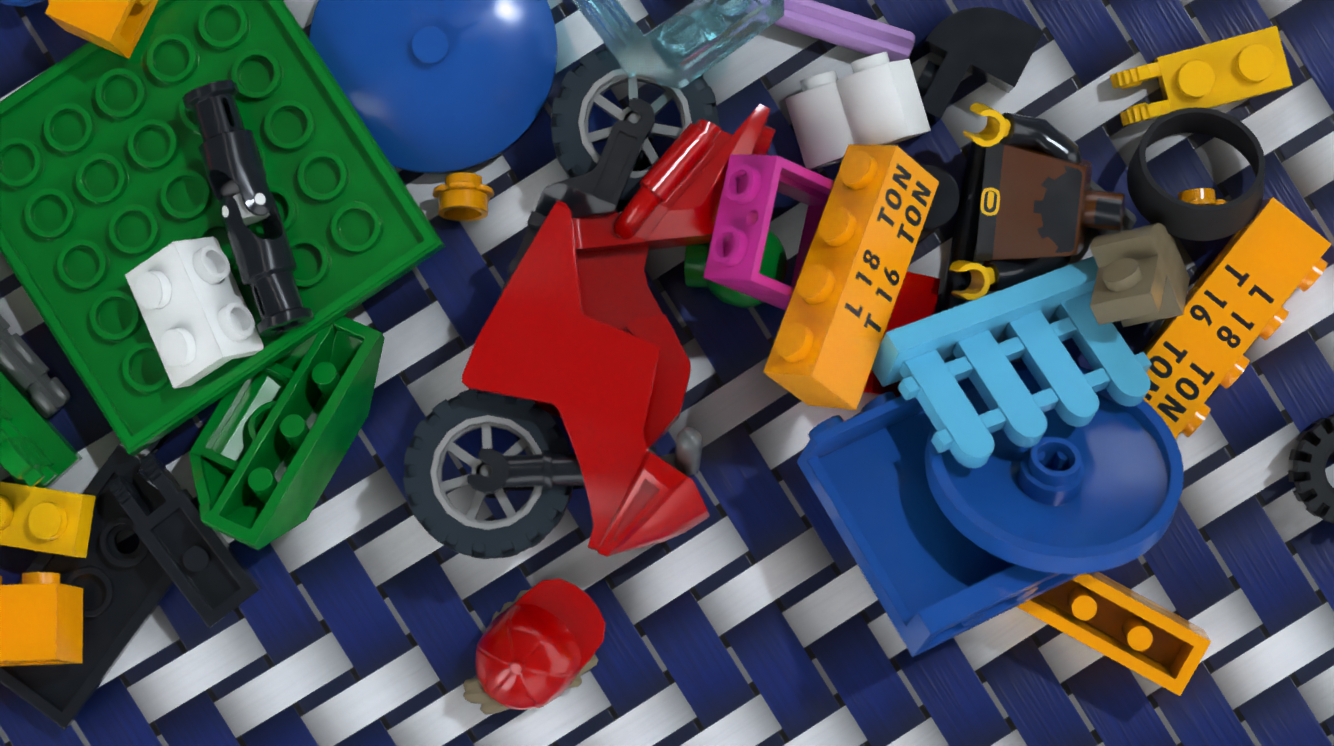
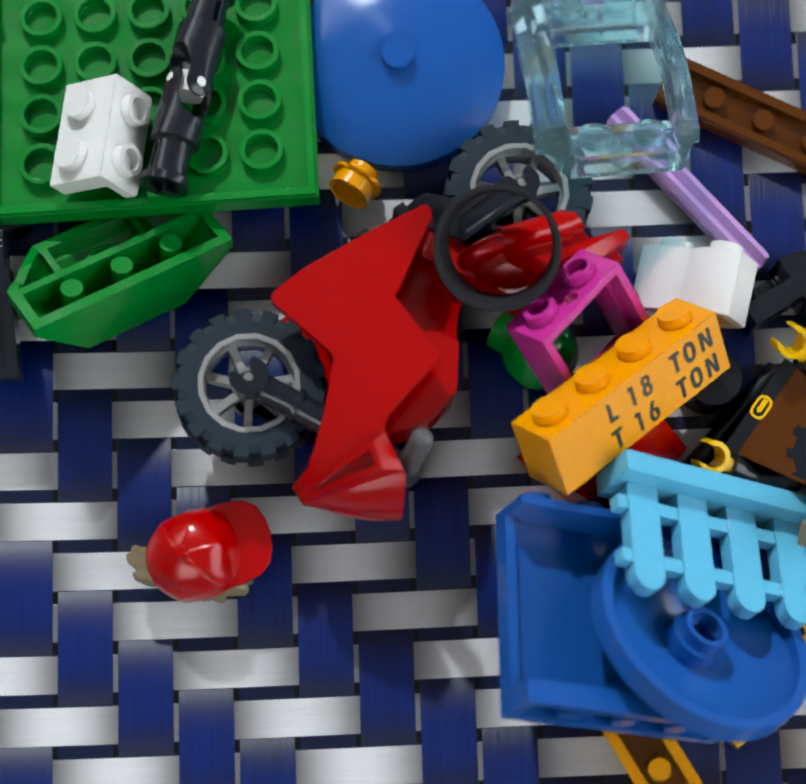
camera: 25 degrees right, 10 degrees down
none -> black tyre [433,184,562,312]

